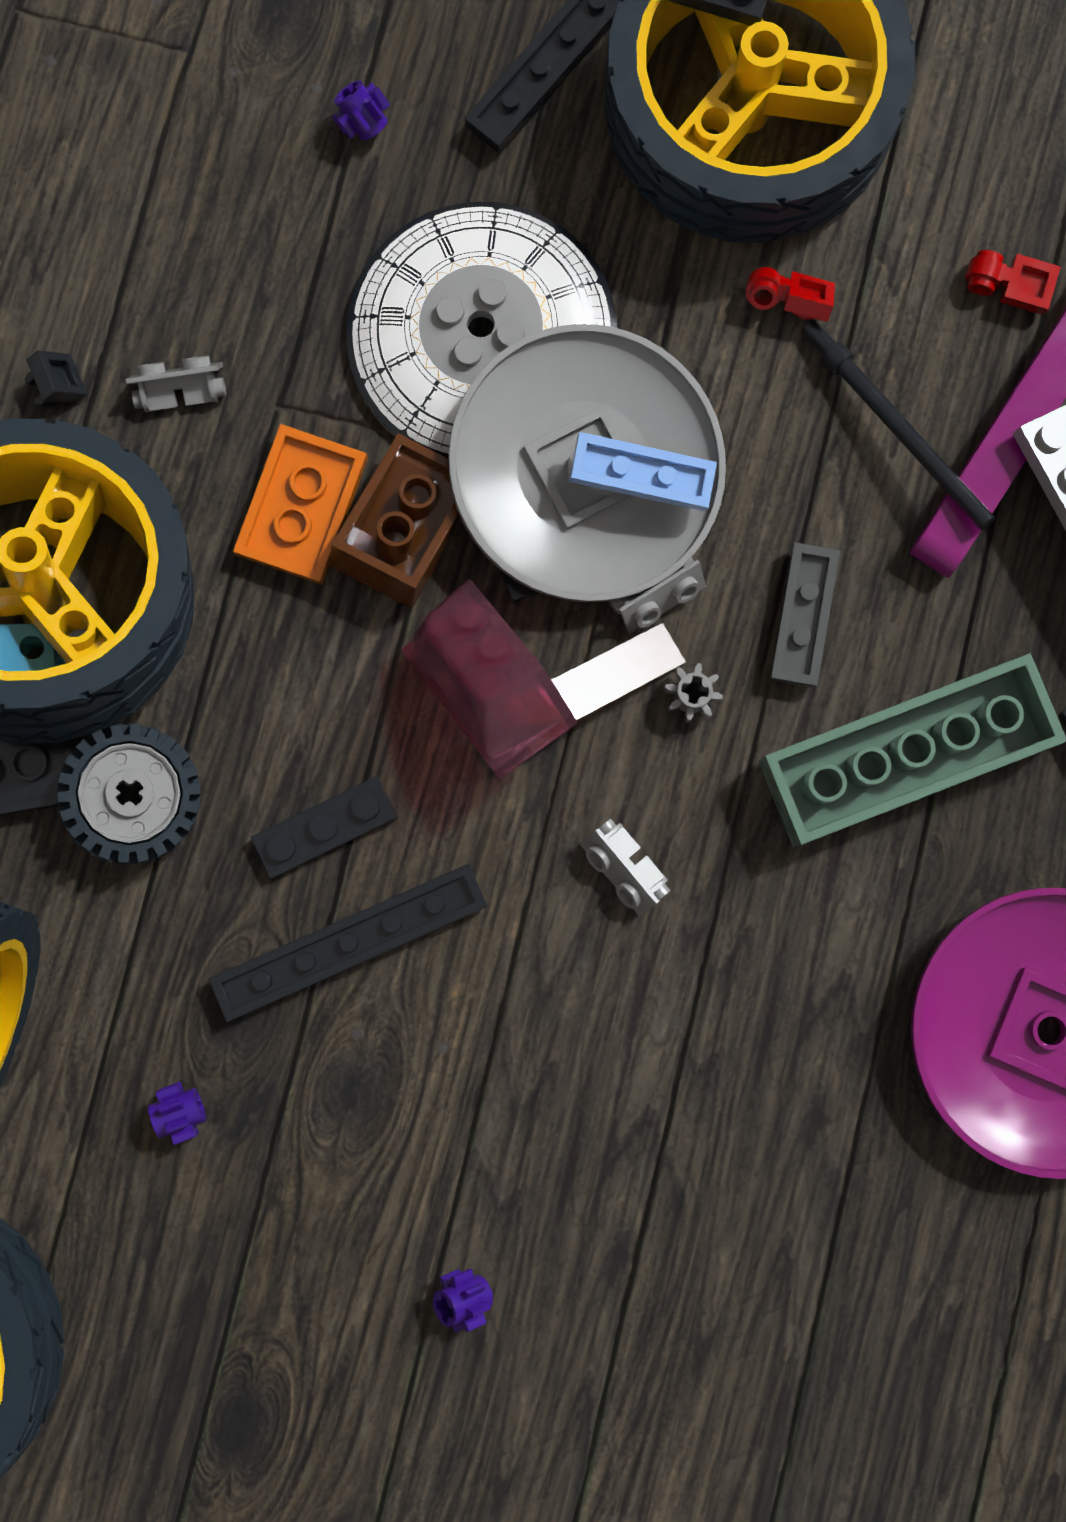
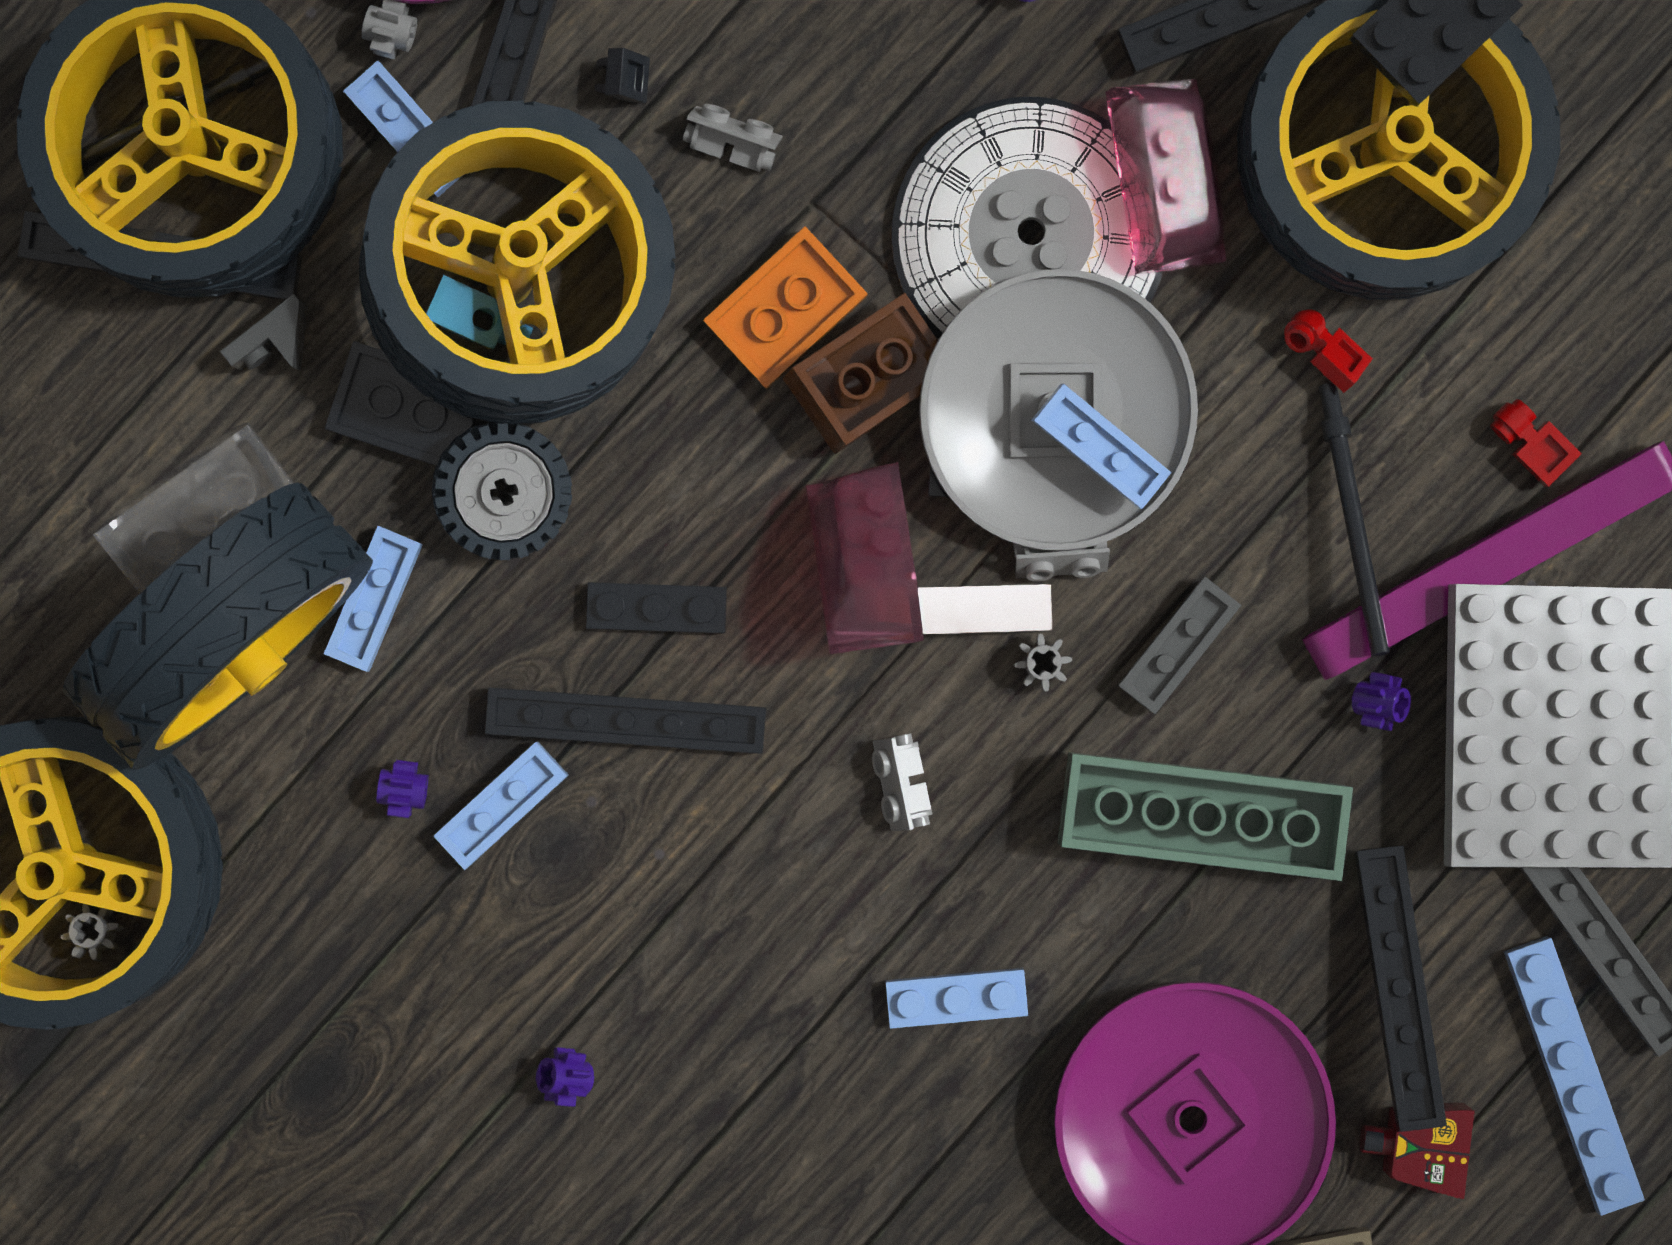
camera: 25 degrees right, 5 degrees up
none -> light blue plate [324,526,423,672]
none -> light blue plate [434,741,569,870]
none -> light blue plate [885,968,1028,1029]
none -> clear pink windscreen [1105,79,1226,275]
none -> dark purple gear [1352,672,1411,731]

